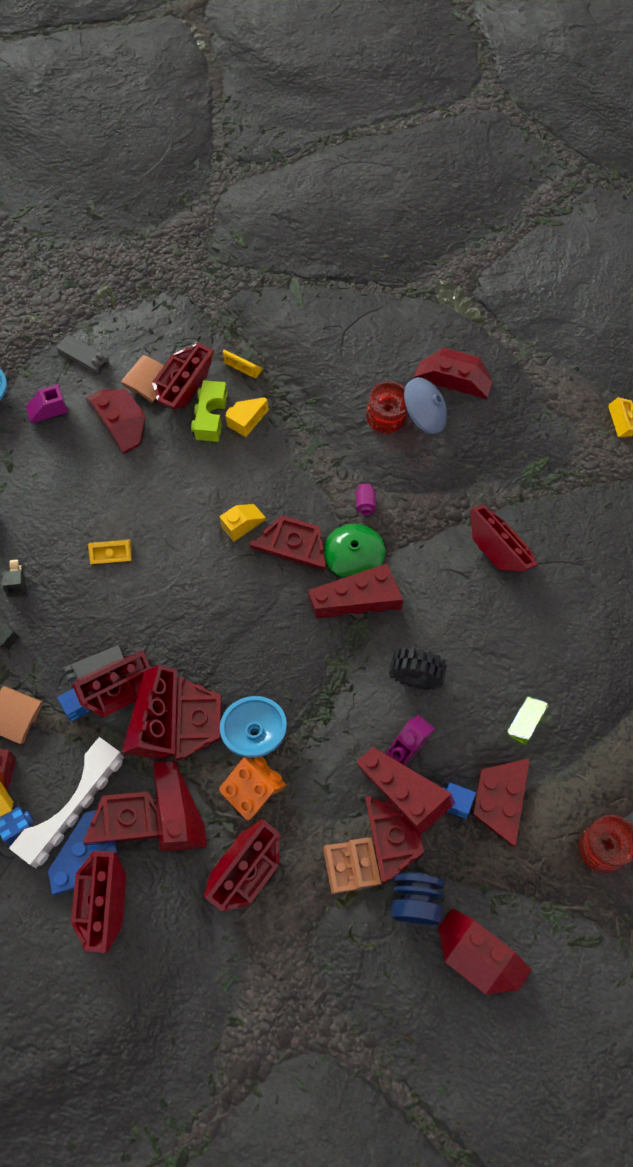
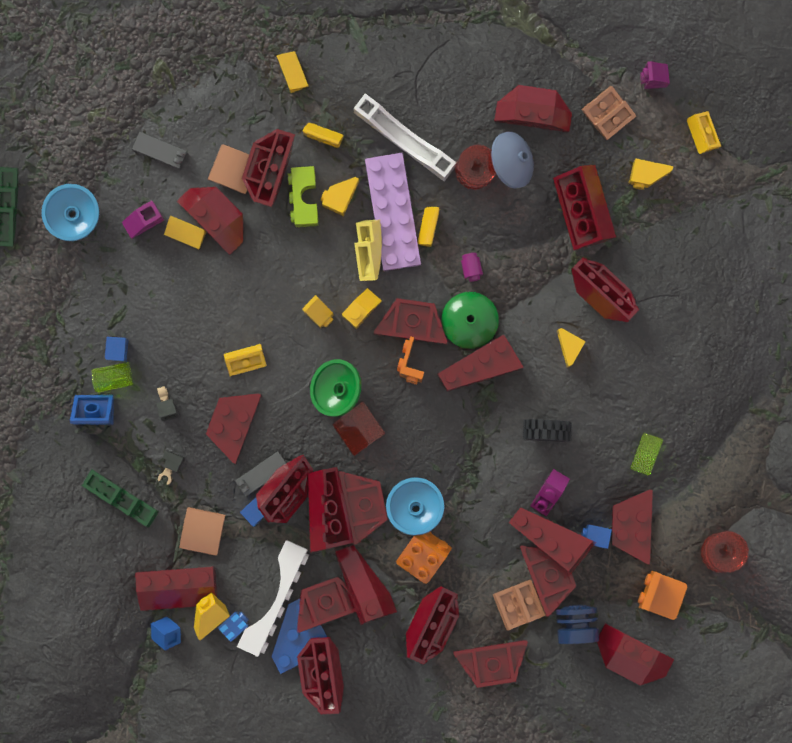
camera: 10 degrees left, 20 degrees up
none -> yellow slope [164,216,207,249]
none -> dark red wing [206,394,262,464]
none -> yellow slope [277,51,308,93]
none -> yellow slope [302,295,334,328]
none -> green dish [310,359,362,417]
none -> clear red slope [332,402,386,456]
none -> white arch [354,94,456,181]
none -> light yellow slope [354,219,382,281]
none -> lavender plate [365,153,421,271]
none -> orange bracket [397,336,424,385]
none -> yellow slope [417,207,440,247]
none -> dark red wing [453,640,528,688]
none -> dark red slope [553,165,616,250]
none -> yellow slope [557,328,586,367]
none -> nougat slope [581,86,636,140]
none -> yellow slope [629,159,673,190]
none -> orange bracket [638,571,687,620]
none -> magenta slope [640,61,670,89]

